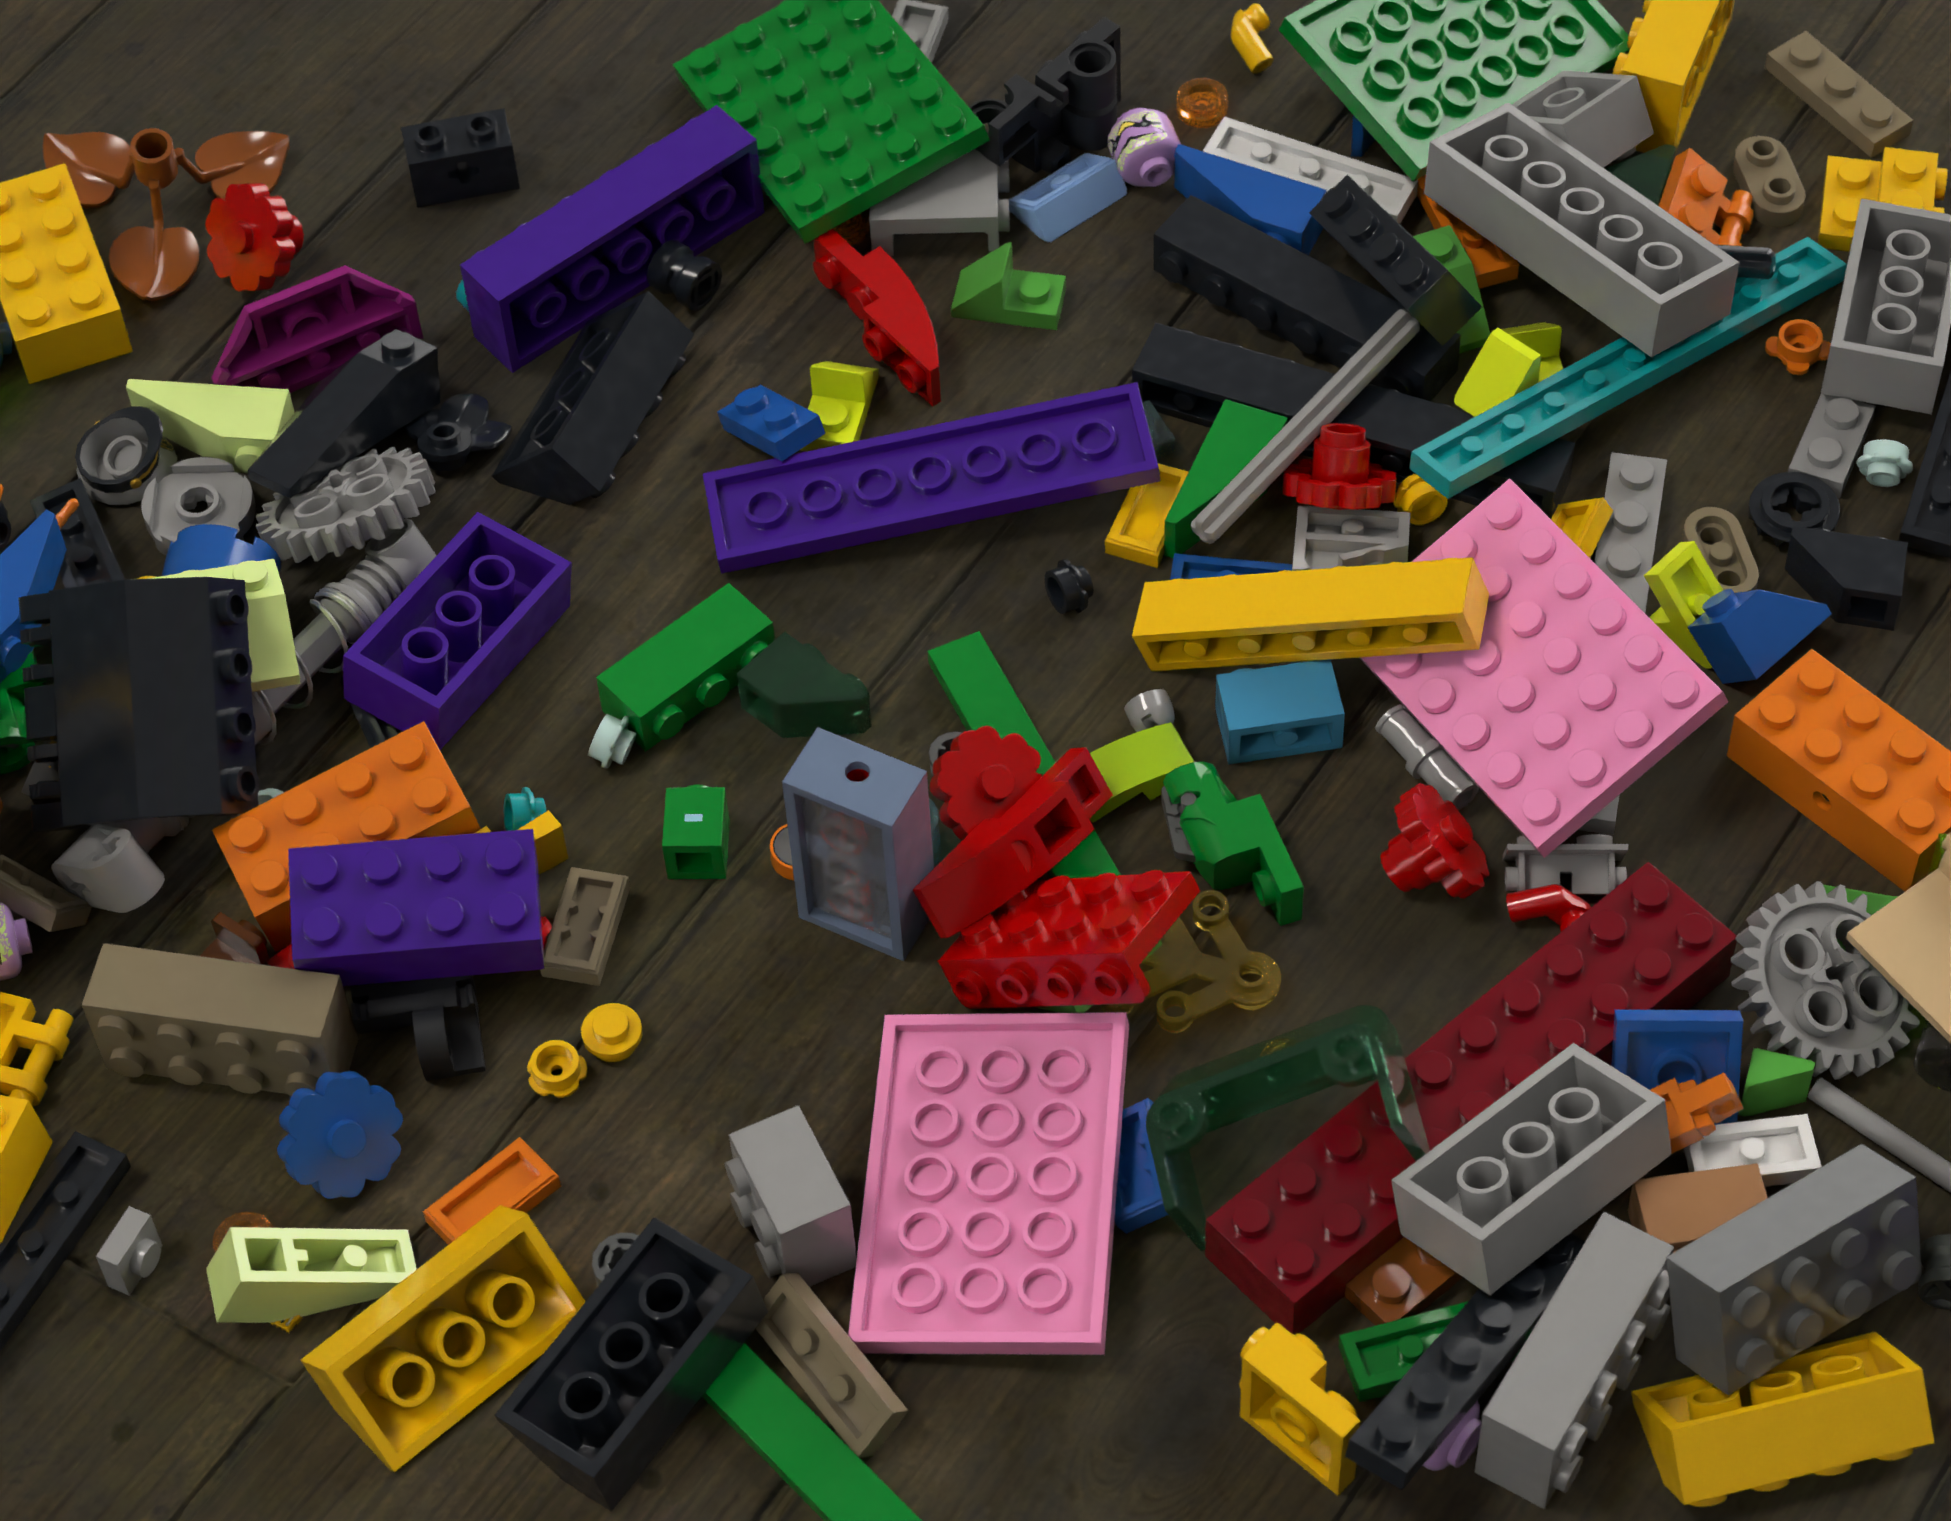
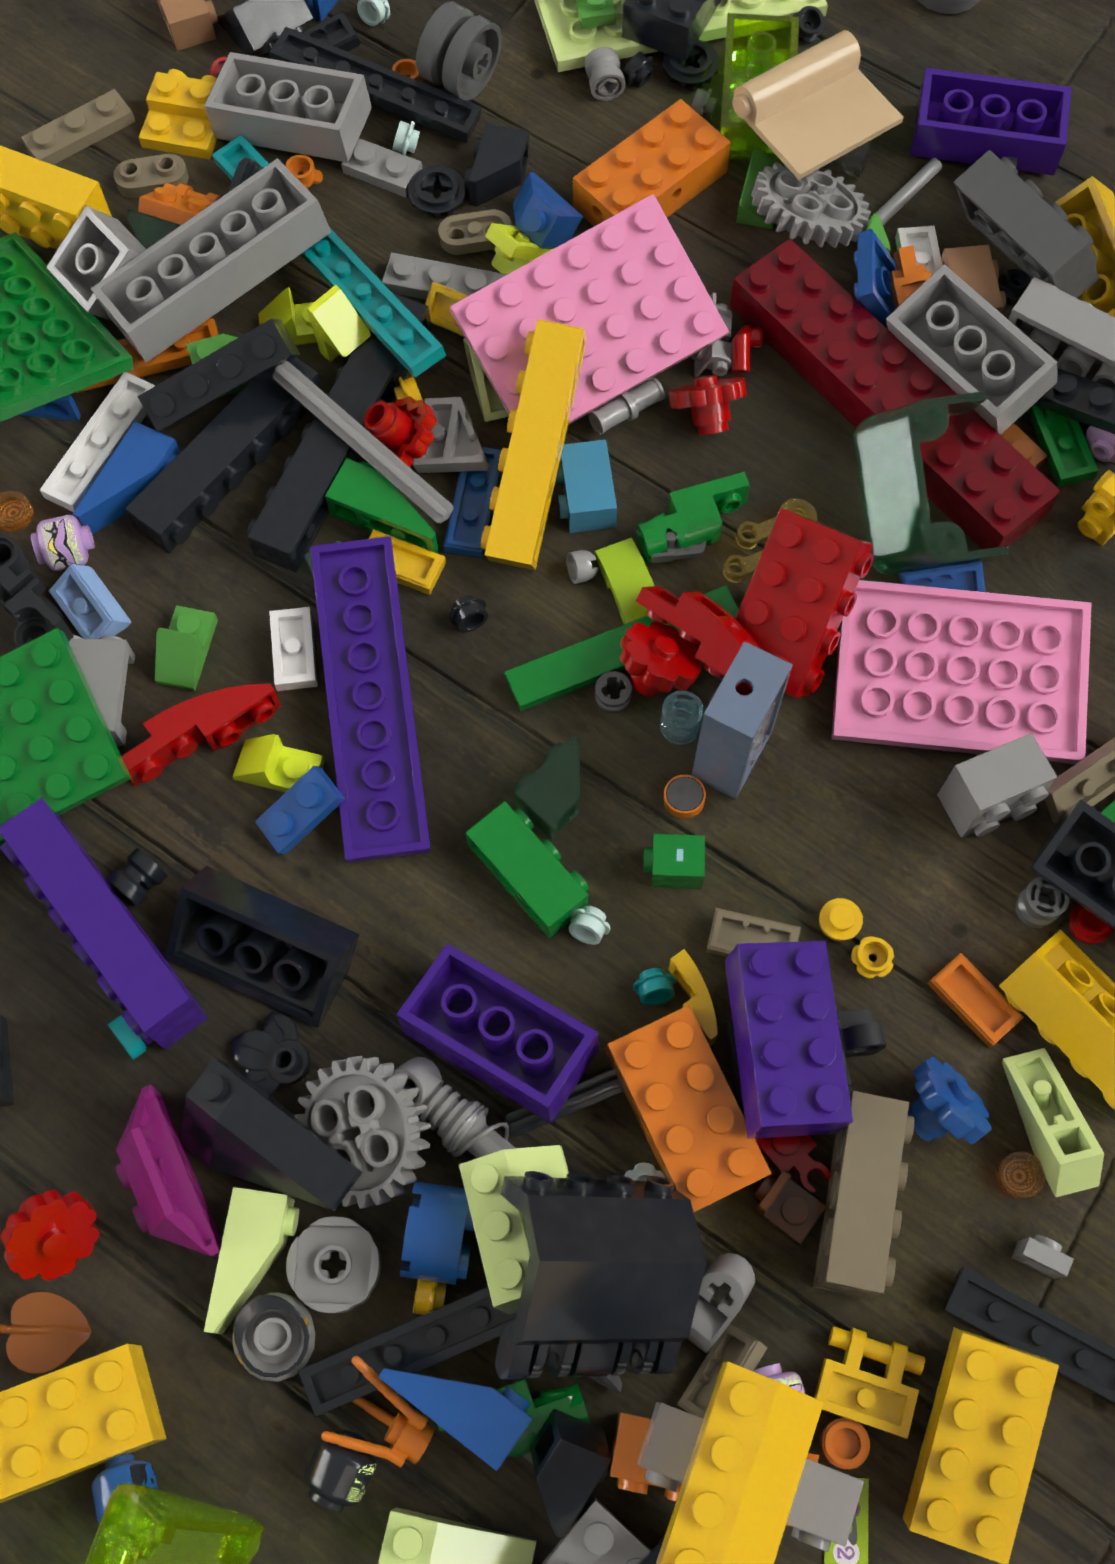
camera: 90 degrees left, 15 degrees up
none -> white plate [269,607,318,691]

